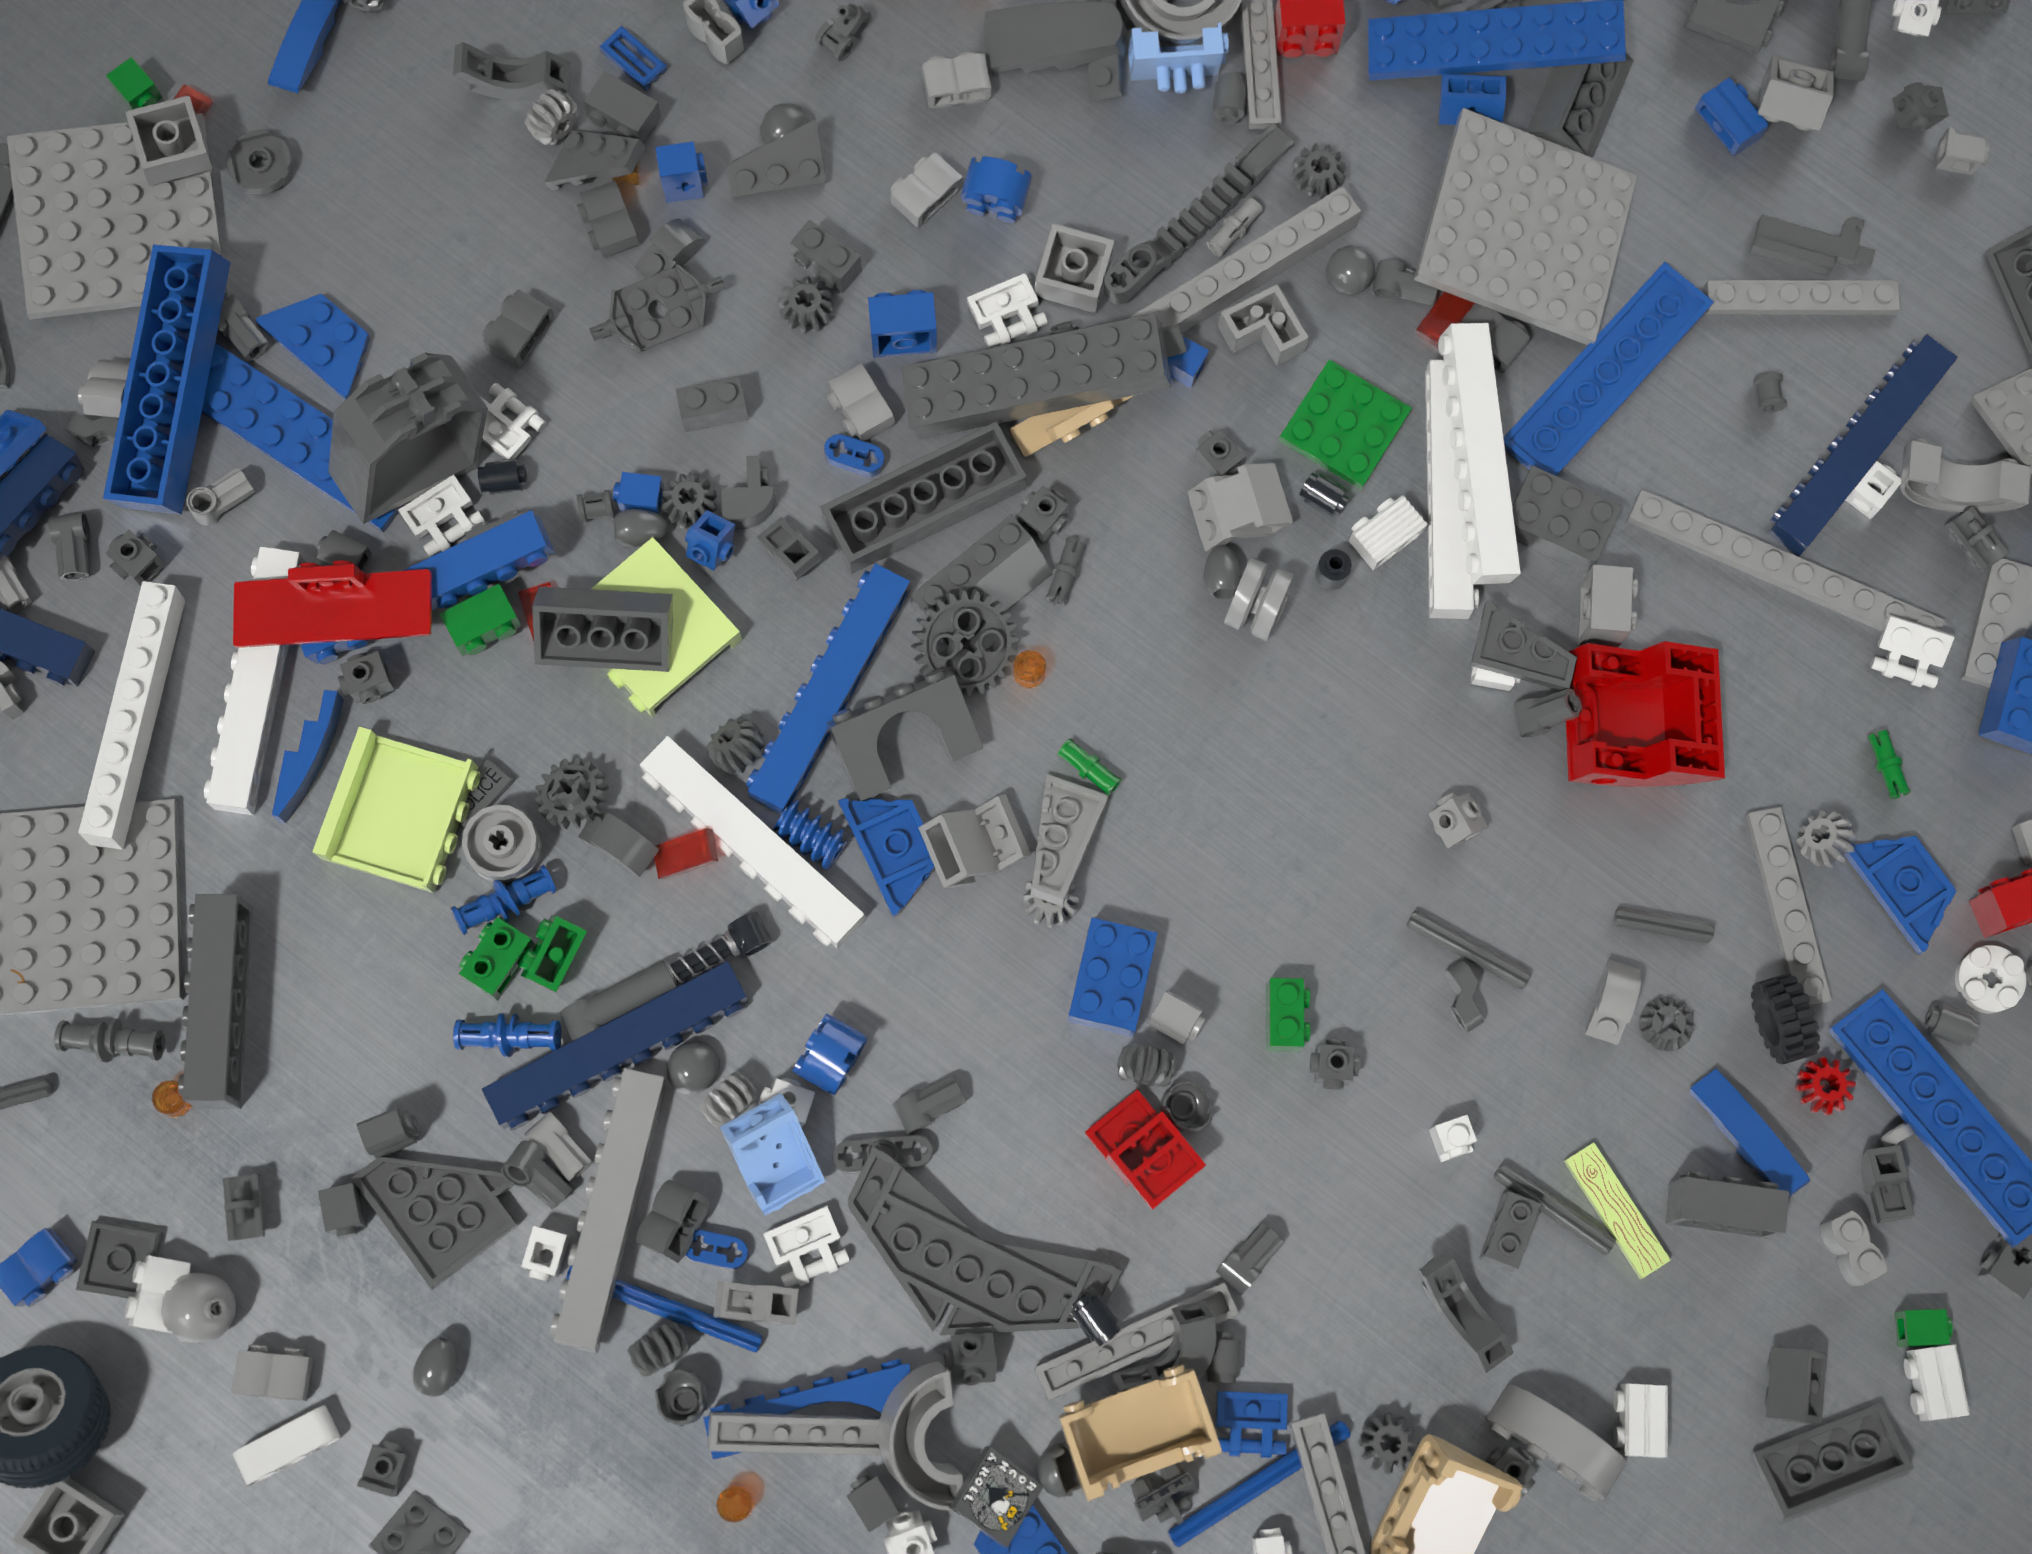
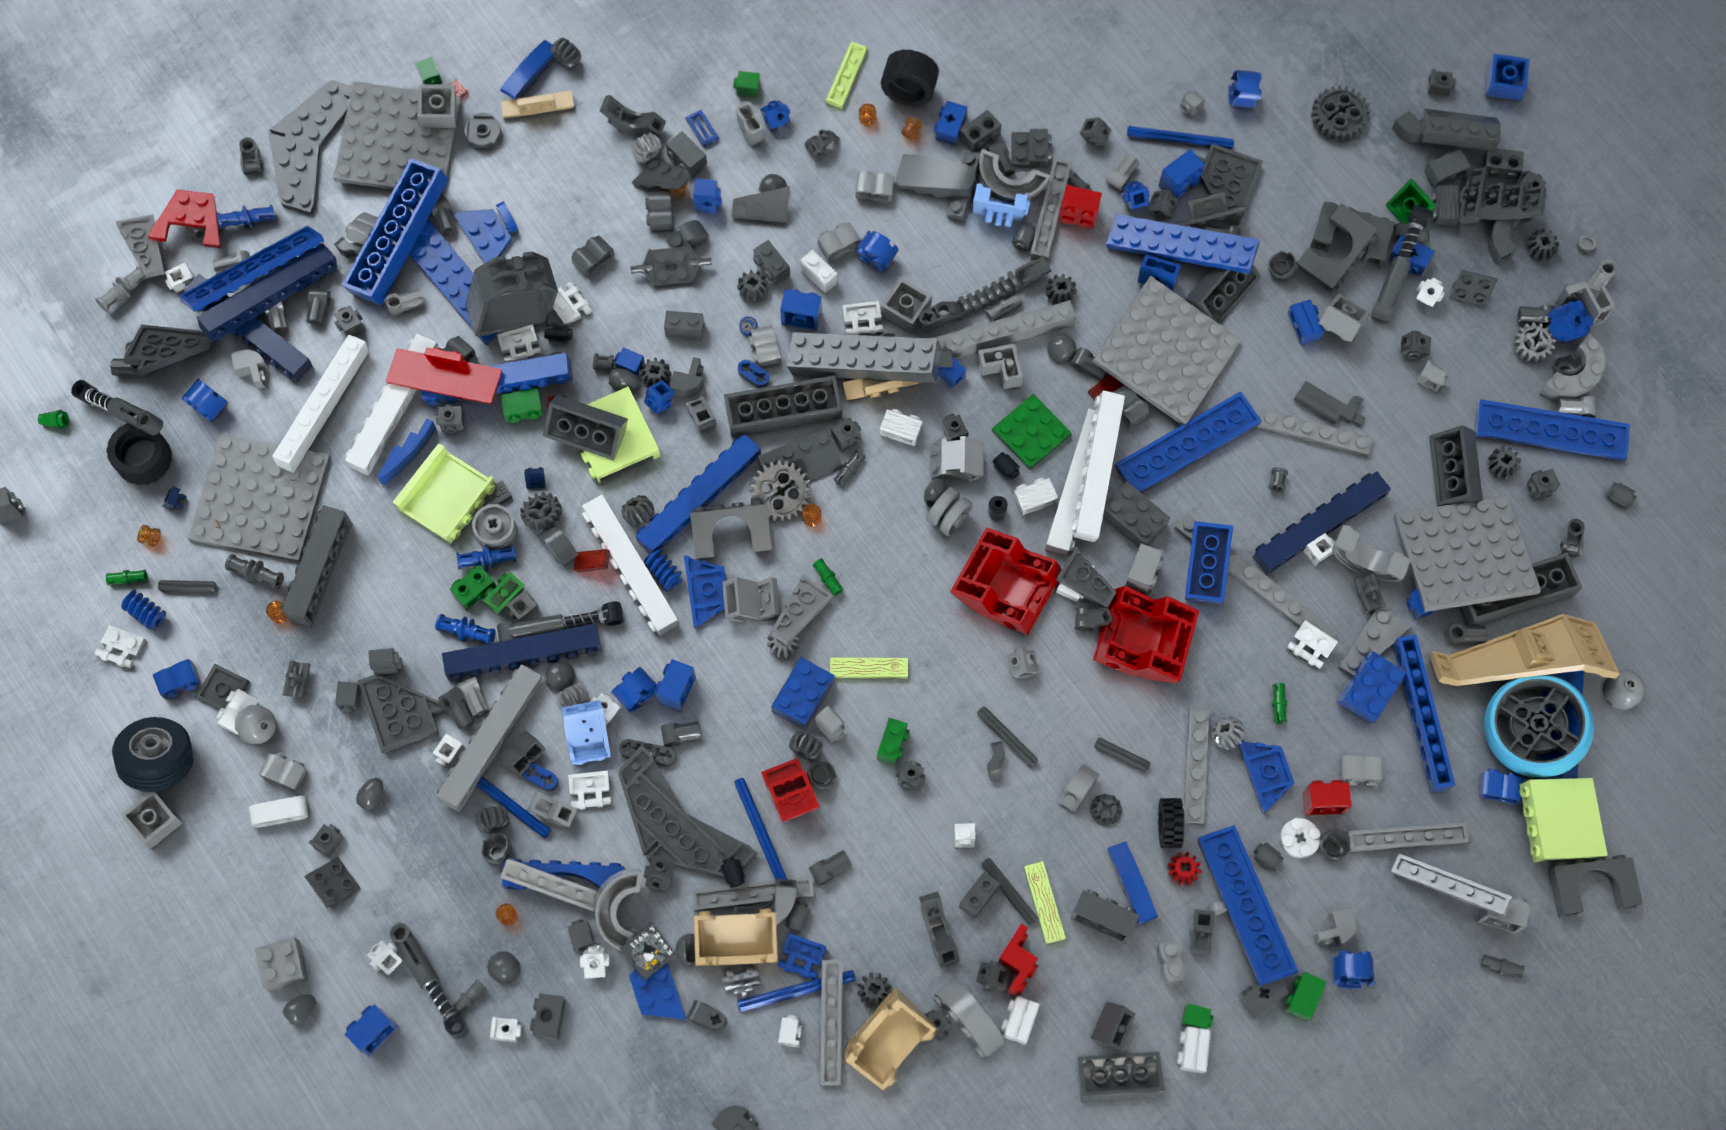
camera: 20 degrees right, 5 degrees down
none -> blue beam [495,201,518,234]
none -> tan bracket [501,91,574,119]
none -> dark grey brick [507,590,538,620]
none -> dark blue tile [524,467,546,489]
none -> blue brick [655,659,696,713]
none -> blue axle [734,778,787,880]
none -> tile [739,316,758,336]
none -> white brick [800,250,837,293]
none -> yellowish green tile [830,657,908,679]
none -> white brick [880,409,923,446]
none -> red slope [950,527,1062,635]
none -> dark grey brick [976,960,1012,992]
none -> red bracket [998,923,1039,998]
none -> blue brick [1185,521,1233,605]
none -> dark grey hair [1269,251,1297,279]

